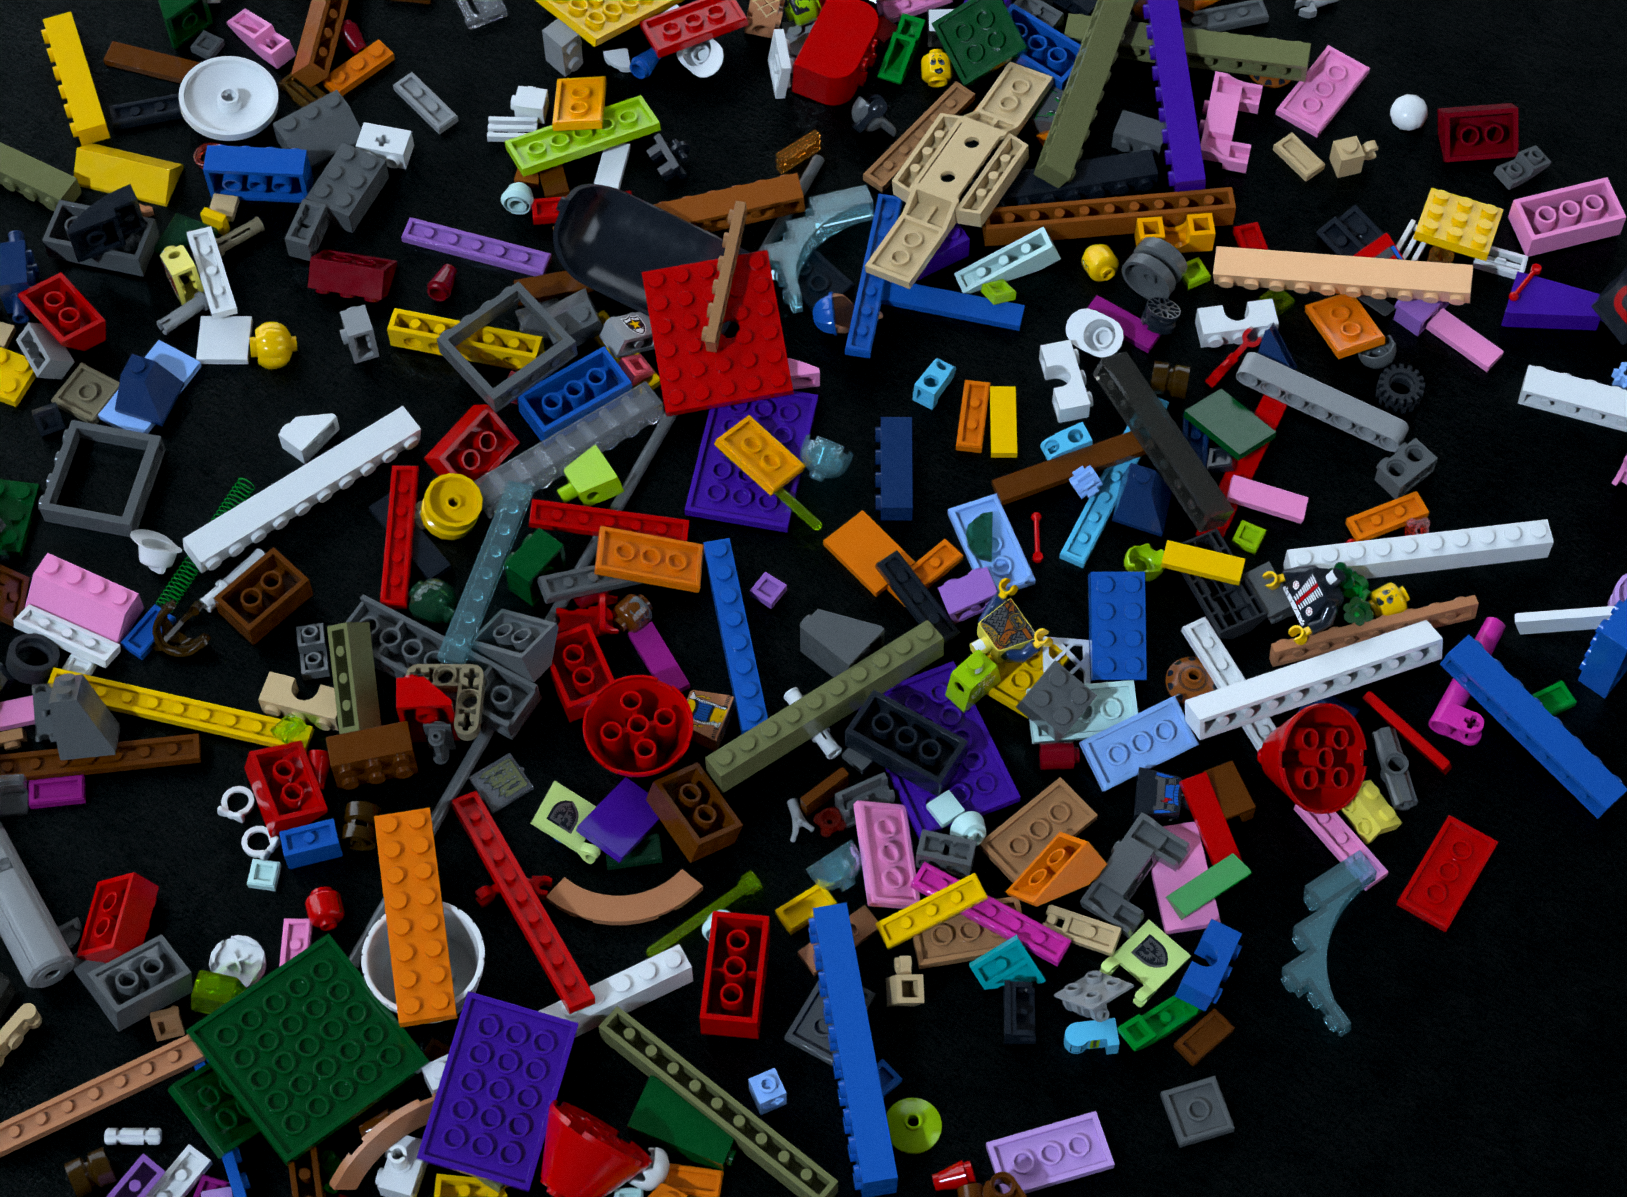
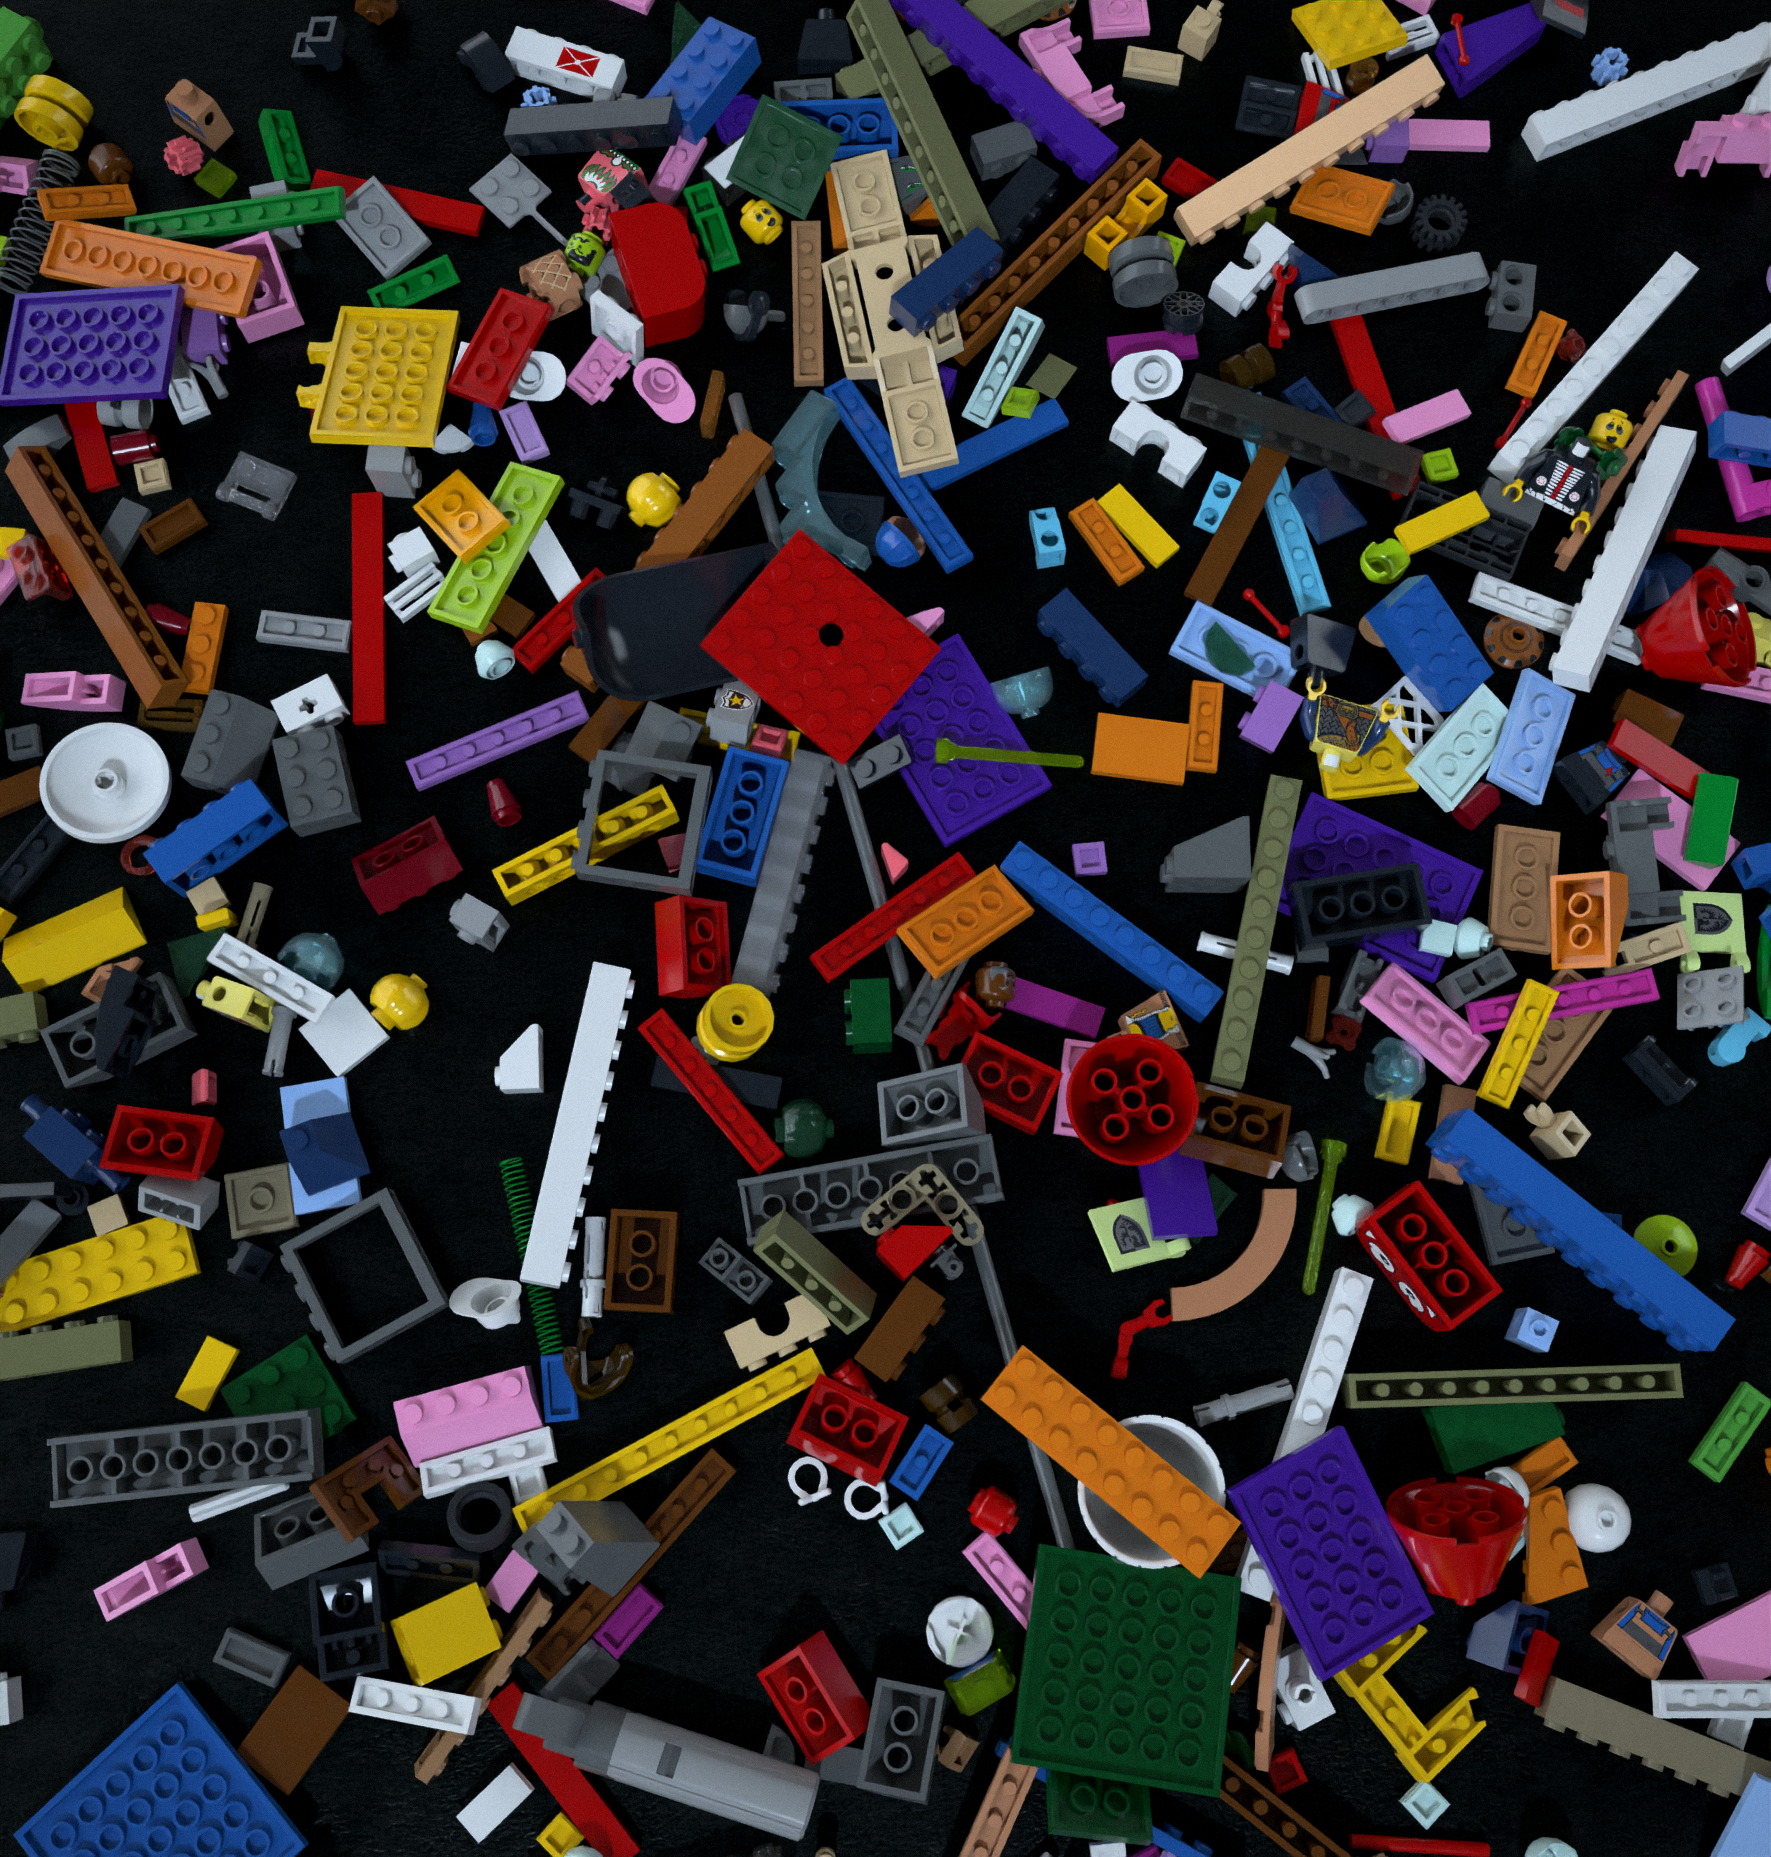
camera: 45 degrees left, 15 degrees up
clear neon green tile [270,713,307,744] -> none
dark grey brick [285,199,330,261] -> none
clear light blue tile [437,480,534,664] -> none
red plate [451,790,595,1014] -> none
piece [469,753,534,813] -> none
lime torso [557,445,624,507] -> none
medium nougat plate [701,201,747,353] -> none
light orange tile [714,415,806,496] -> none
black tile [875,550,961,646] -> none
lime torso [945,649,1001,713] -> none
teal wing [969,935,1046,990] -> none
dark grey brick [1016,660,1097,742] -> none
light blue gear [1069,465,1103,499] -> none
yellow head [1082,244,1119,282] -> none
dark green tile [1184,389,1276,461] -> none
none -> coral slope [192,1069,217,1106]
none -> clear light blue cylinder [277,932,344,992]
none -> red tile [352,492,386,725]
none -> lavender tile [499,400,550,465]
none -> bright pink bracket [565,335,632,406]
none -> yellow plant [627,473,681,527]
none -> bright pink piece [633,358,696,423]
none -> black plate [847,734,916,790]
none -> coral slope [881,842,908,886]
none -> dark blue brick [889,226,1003,337]
none -> olive sticker [1026,353,1077,400]
none -> light grey pin [1193,1378,1294,1427]
none -> dark grey hair [1281,1130,1319,1182]
none -> black torso [1290,613,1357,690]

